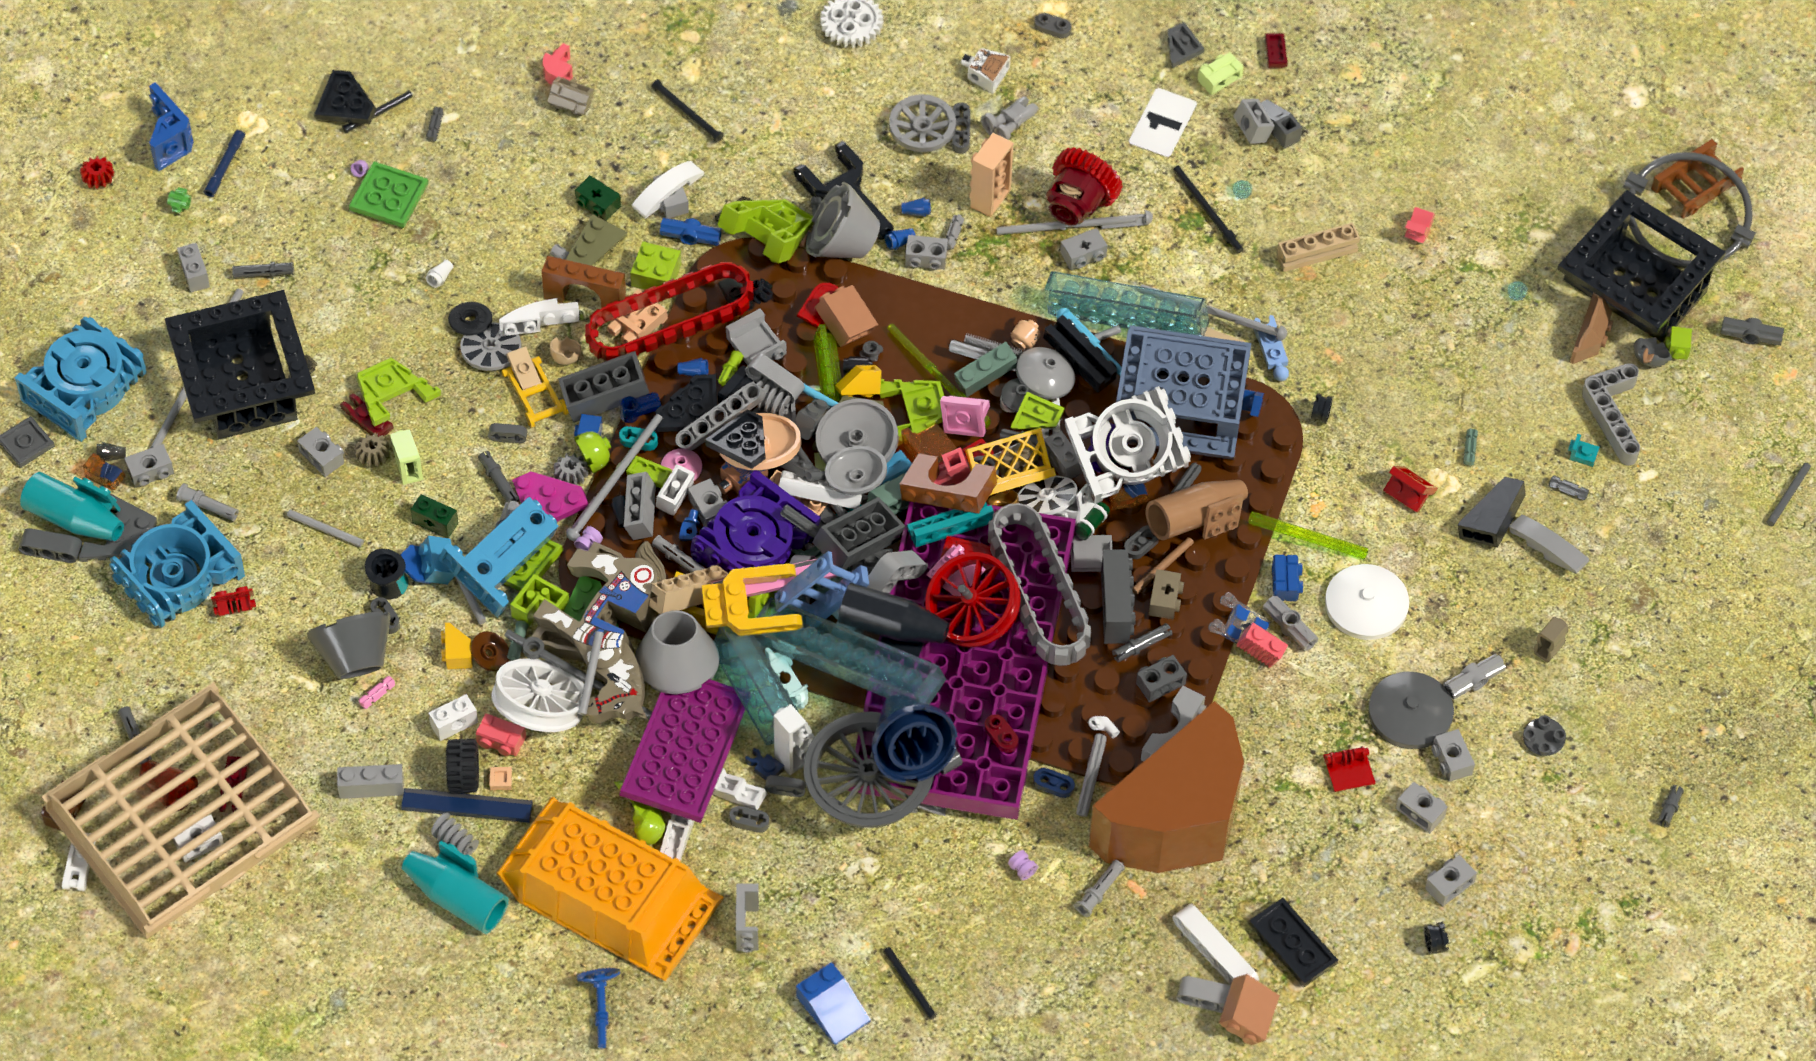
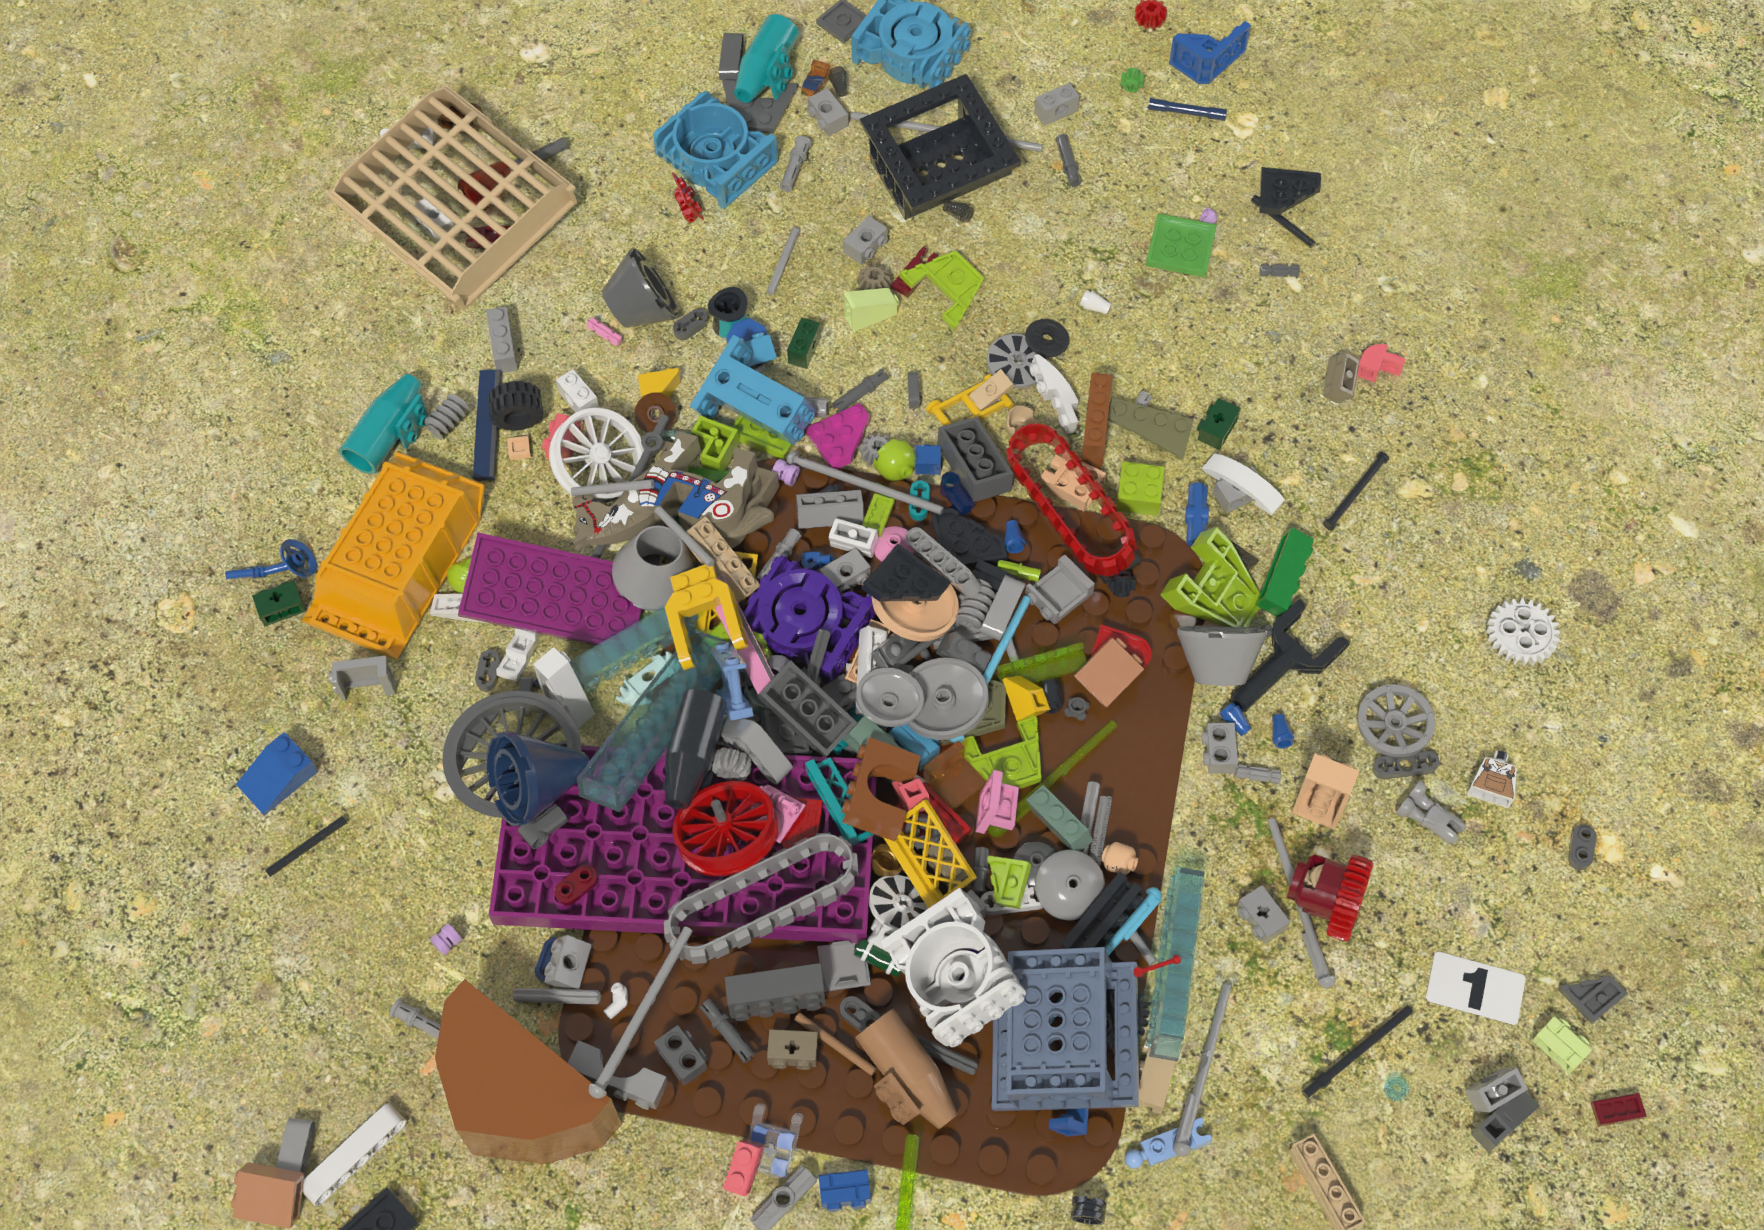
camera: 85 degrees right, 5 degrees up
none -> dark green brick [252,581,306,627]
none -> light grey brick [544,935,591,989]
none -> light grey bar [589,927,693,1099]
none -> light grey bar [654,506,715,567]
none -> light grey gear [712,747,752,782]
none -> red hinge [1133,955,1181,978]
none -> green brick [1255,527,1314,617]

